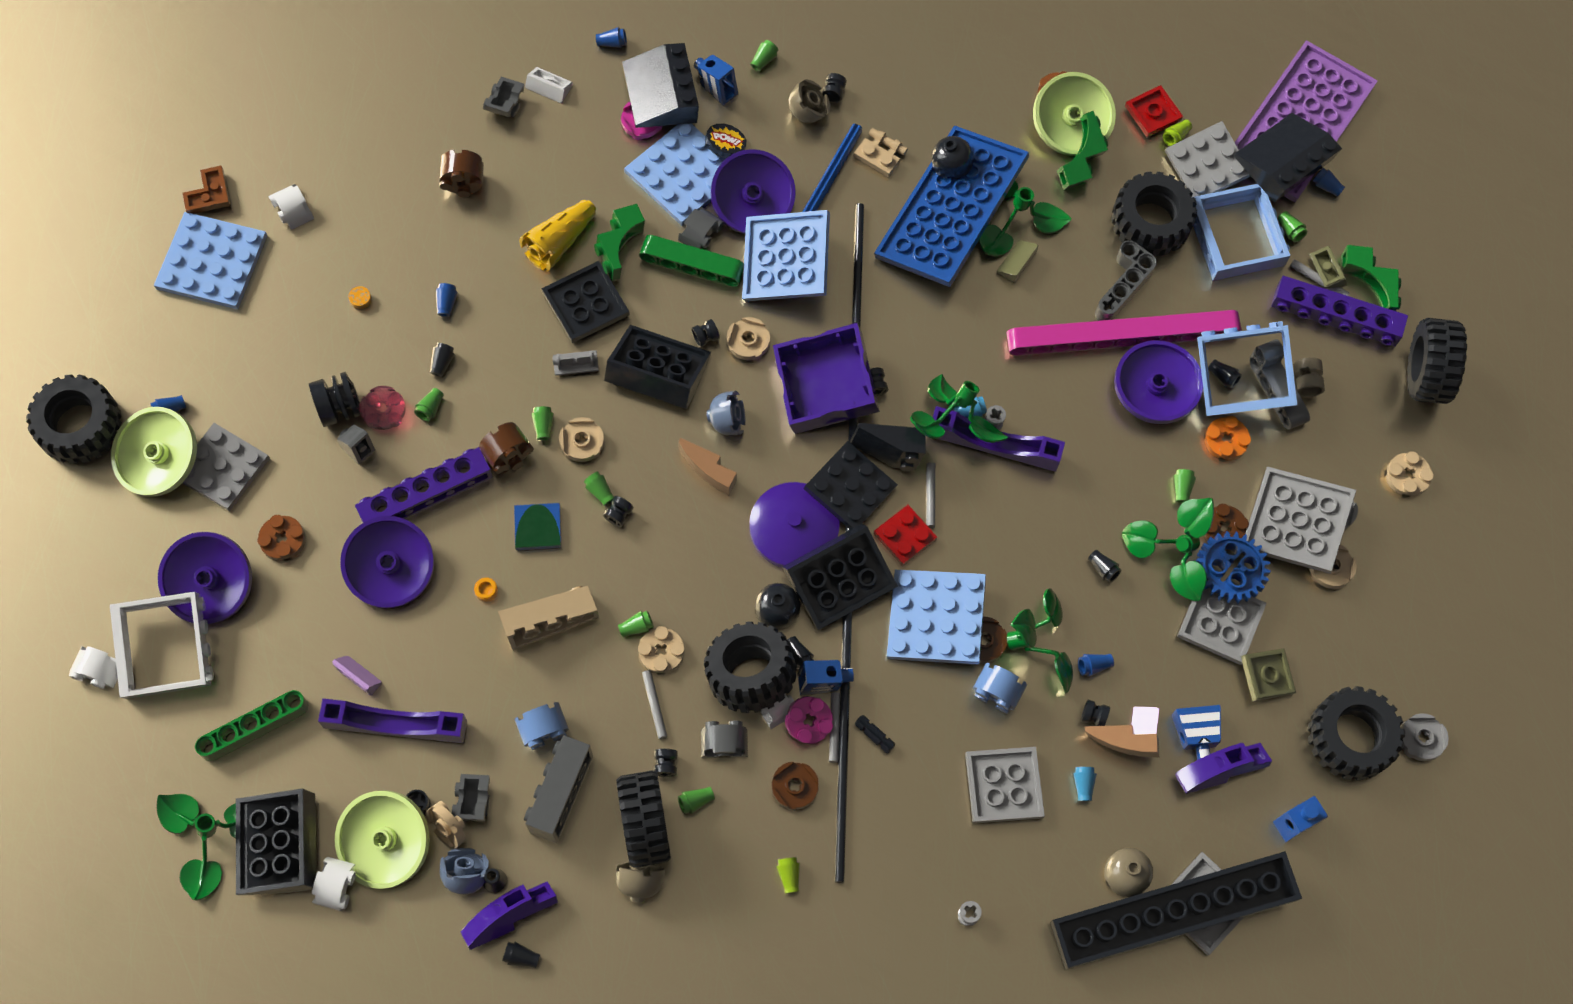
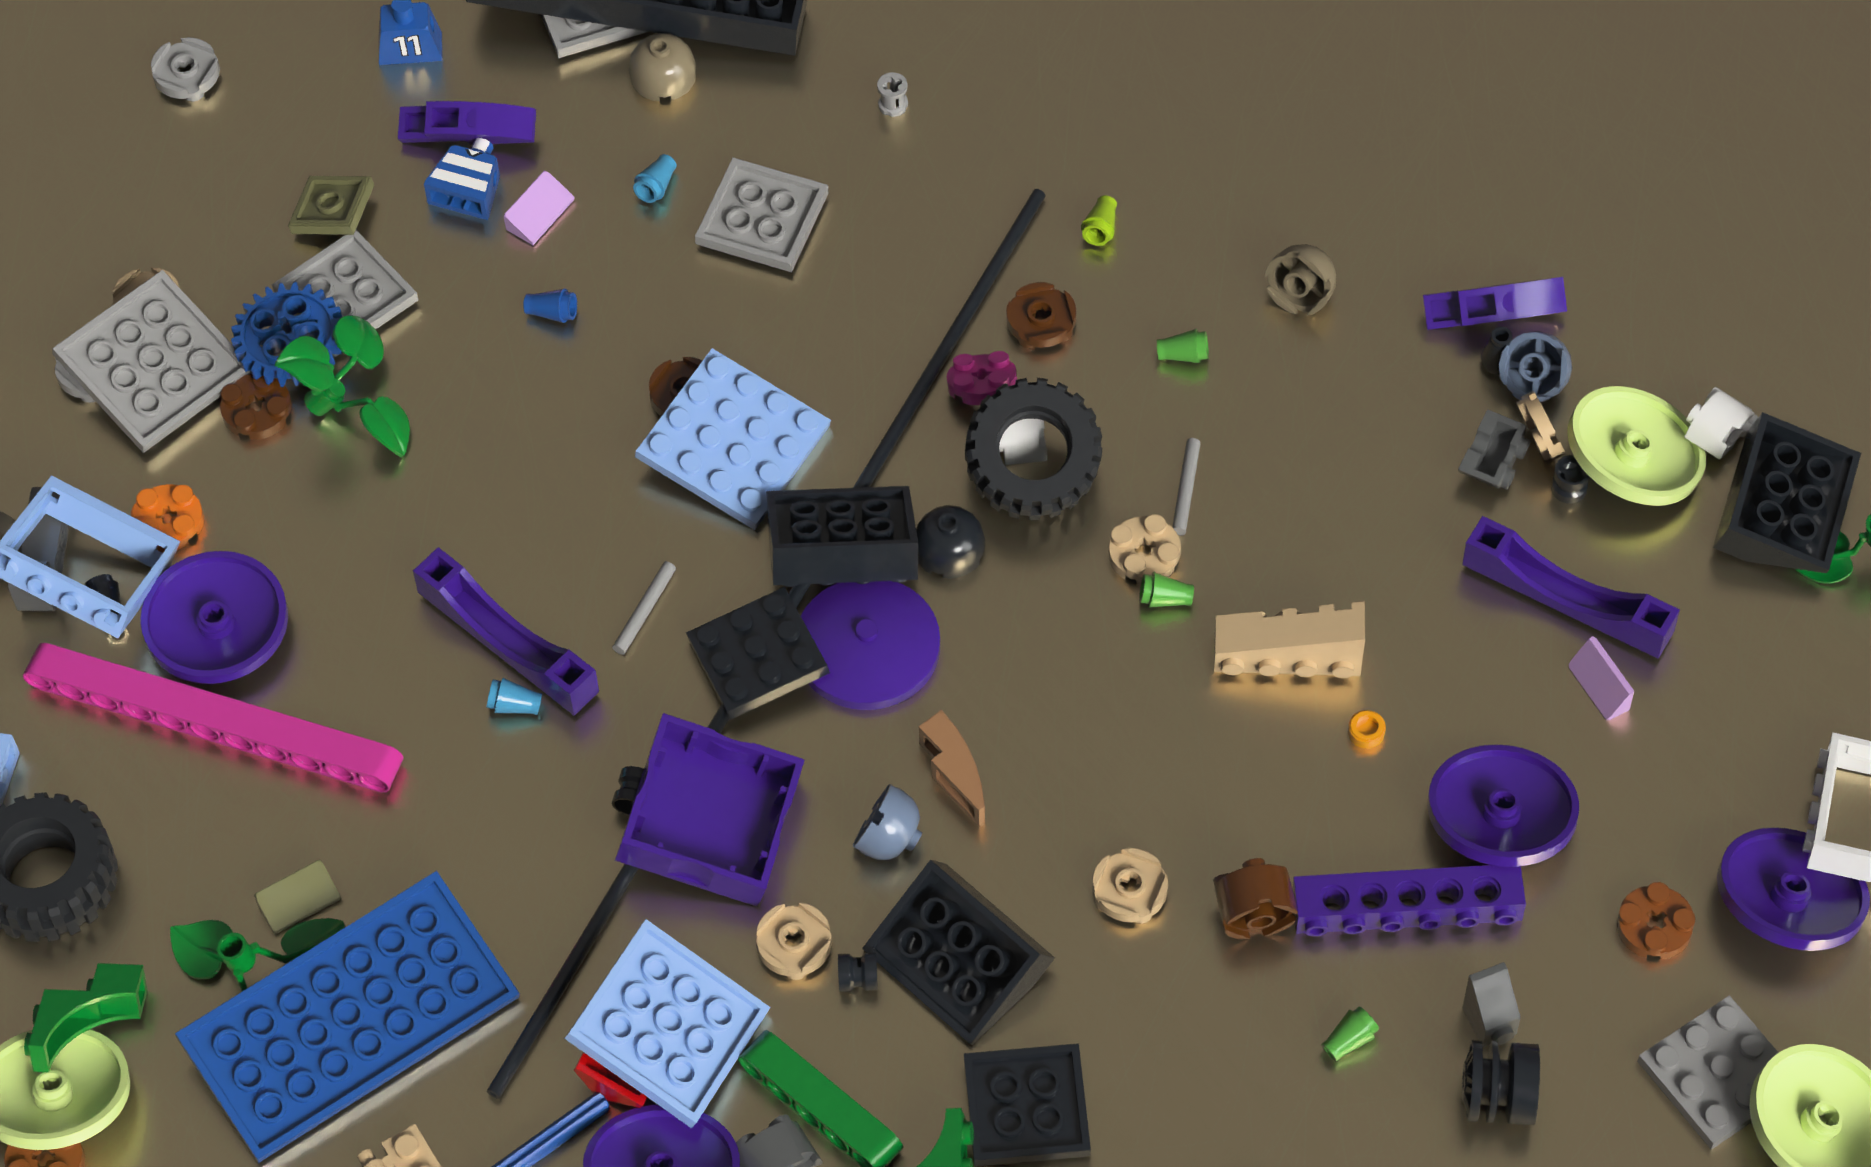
camera: 150 degrees left, 10 degrees down
green beam [195,690,309,761] -> none
clear pink plate [360,386,406,430] -> none
black cone [430,343,455,377] -> none
black cone [502,941,540,968] -> none
dark green tile [514,503,561,550] -> none
medium blue brick [514,702,569,750] -> none
dark grey brick [524,735,593,844] -> none
bright green cone [532,406,554,440] -> none
light grey hinge [553,350,599,376] -> none
bright green cone [584,471,614,506] -> none
black wheel [603,496,634,527] -> none
black tyre [616,770,671,868] -> none
black wheel [653,749,678,777] -> none
dark grey cylinder [701,720,748,758] -> none
black cone [787,636,814,670] -> none
blue torso [797,660,854,696] -> none
light grey bar [829,692,840,763] -> none
black slope [850,423,926,471] -> none
black axle [855,715,895,753] -> none
red plate [873,505,937,567] -> none
green plant [910,374,1008,443] -> none
black cylinder [932,136,974,179] -> none
medium blue brick [973,663,1027,714] -> none
light grey bush [985,405,1006,430] -> none
green plant [1007,588,1073,694] -> none
black wheel [1081,699,1110,726] -> none
medium nougat slope [1085,725,1160,758] -> none
black cone [1088,550,1122,583] -> none
dark grey beam [1095,240,1157,321] -> none
bright green cone [1174,469,1196,503] -> none
black tyre [1308,686,1405,781] -> none

